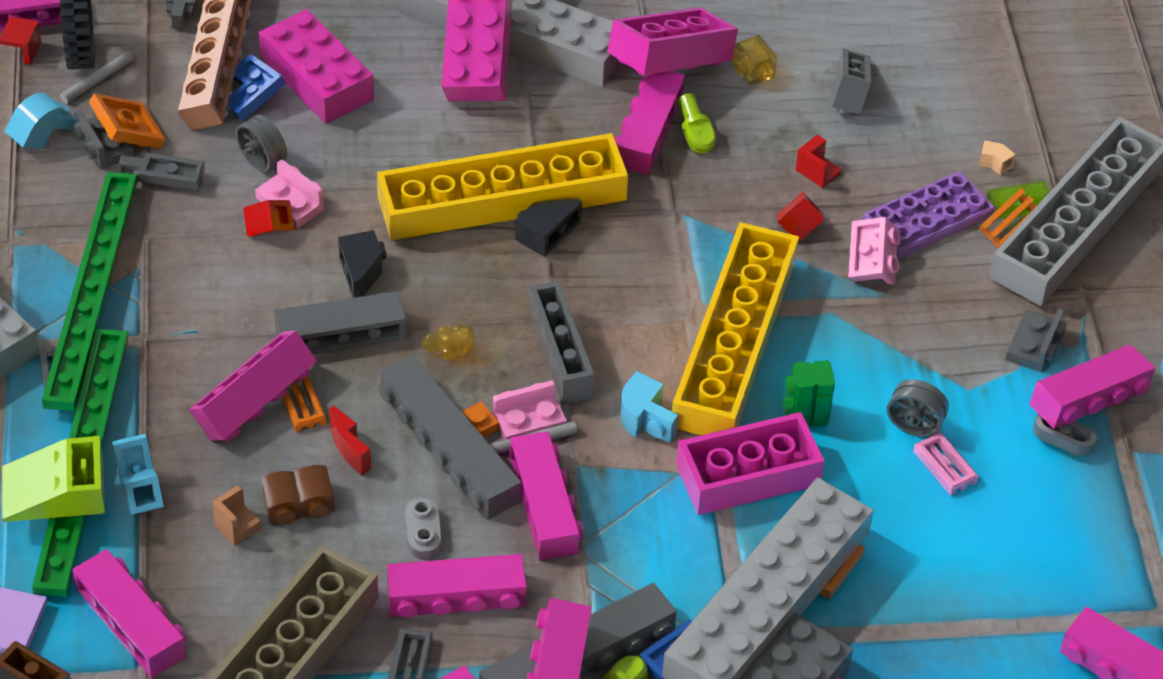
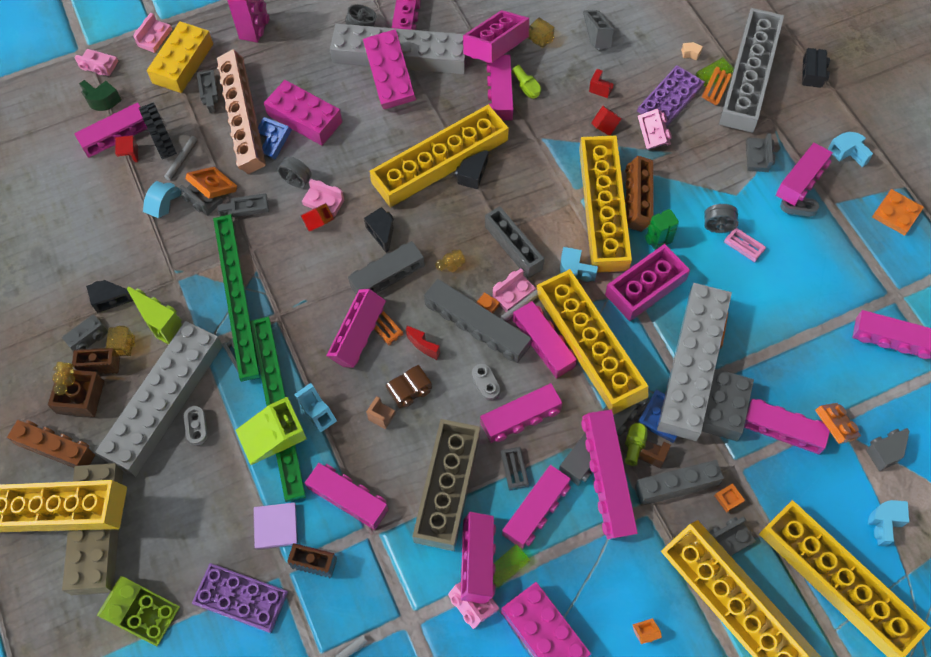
camera: 15 degrees left, 15 degrees up
none -> yellow brick [536,269,648,415]
none -> dark orange brick [625,156,653,232]

